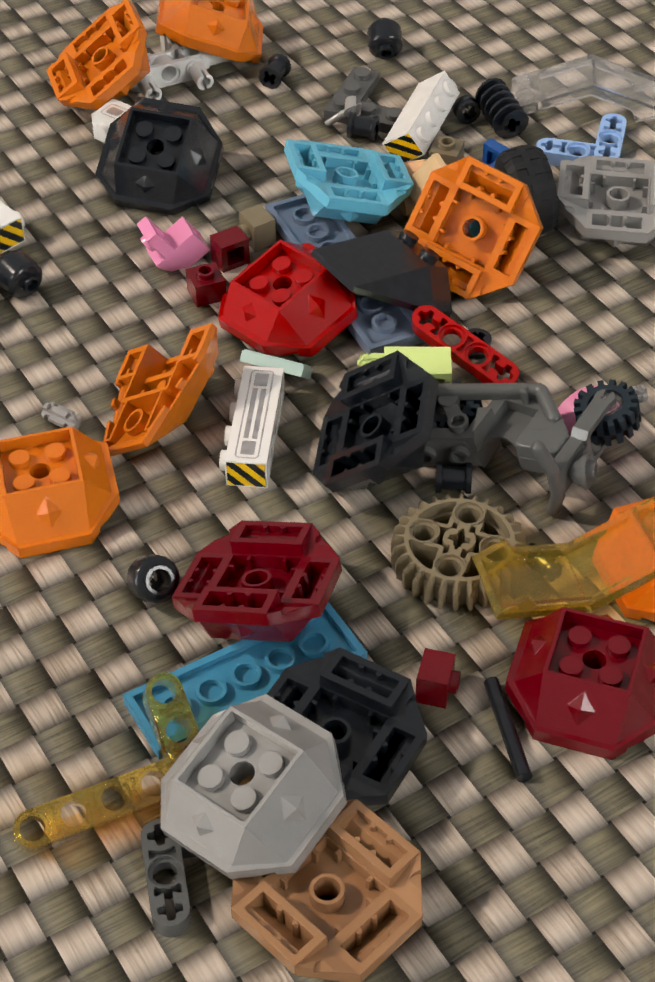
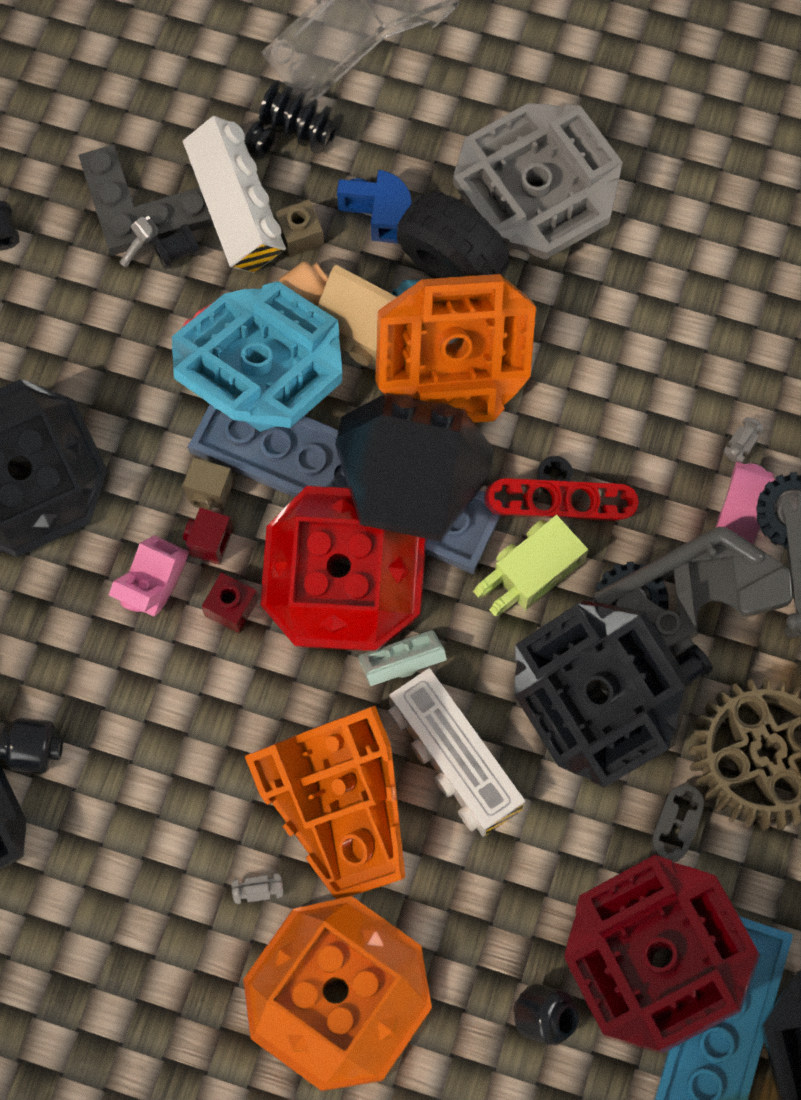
camera: 40 degrees left, 25 degrees up
black head [367,18,403,59] -> none
light blue beam [536,113,627,166] -> none
none -> dark grey beam [650,784,704,862]

